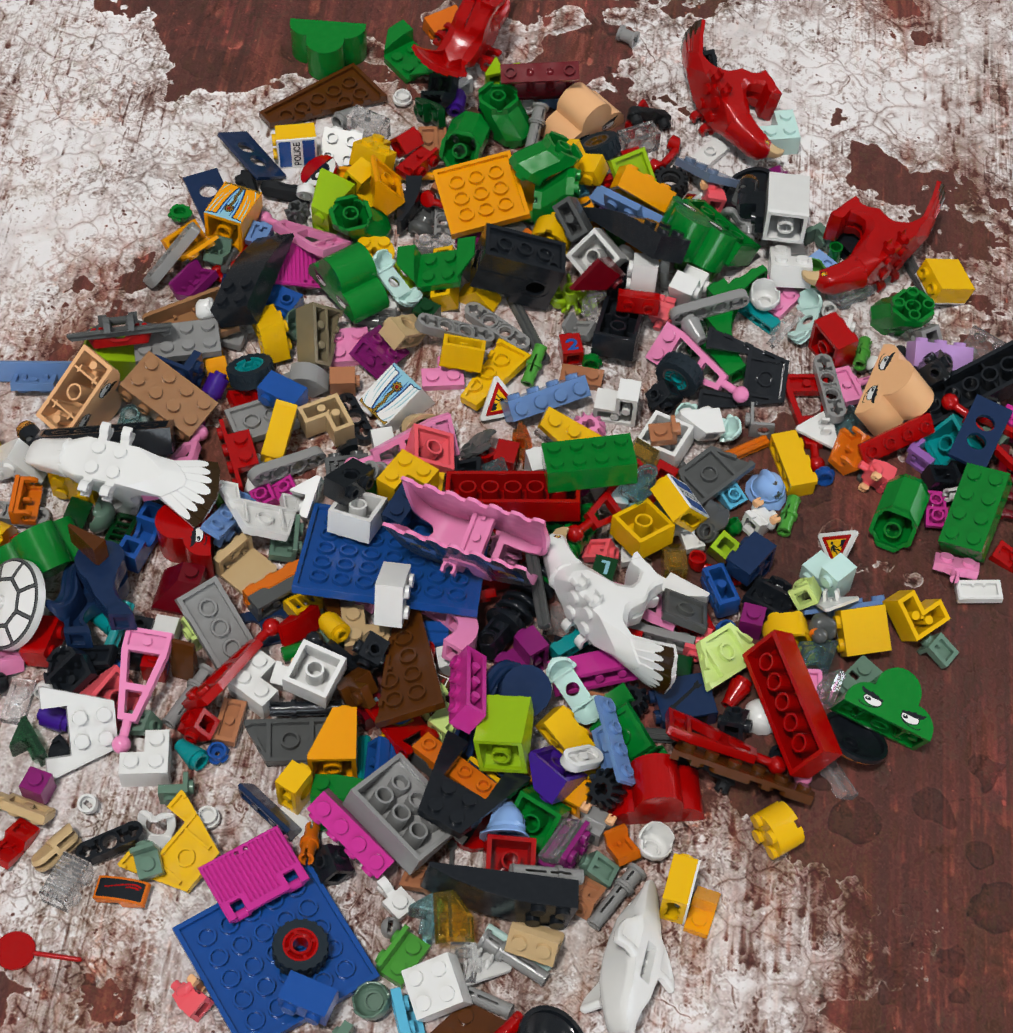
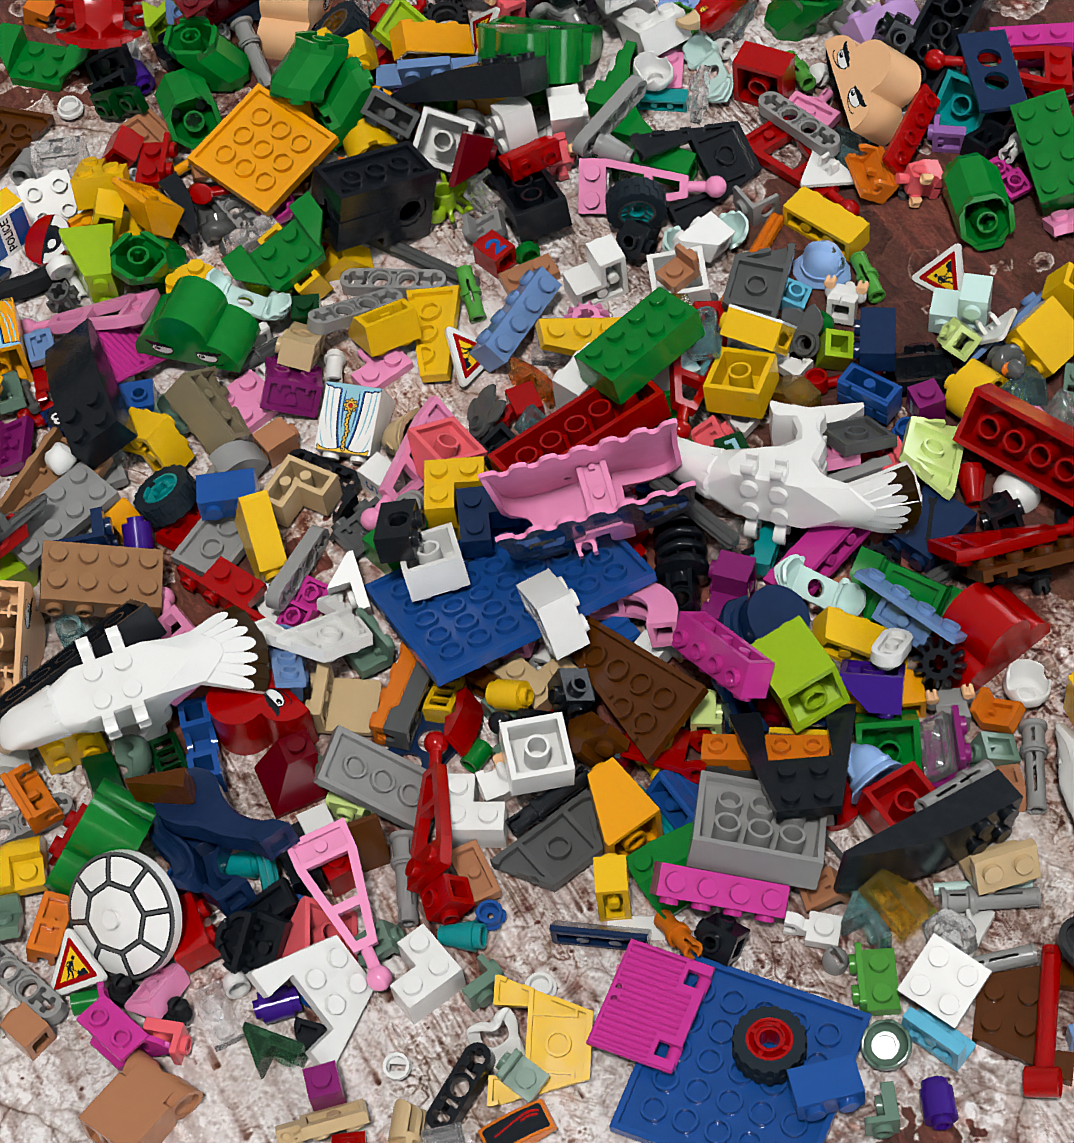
camera: 25 degrees left, 0 degrees up
blue plate [814,466,835,486] -> none
none -> white pin [324,349,346,383]

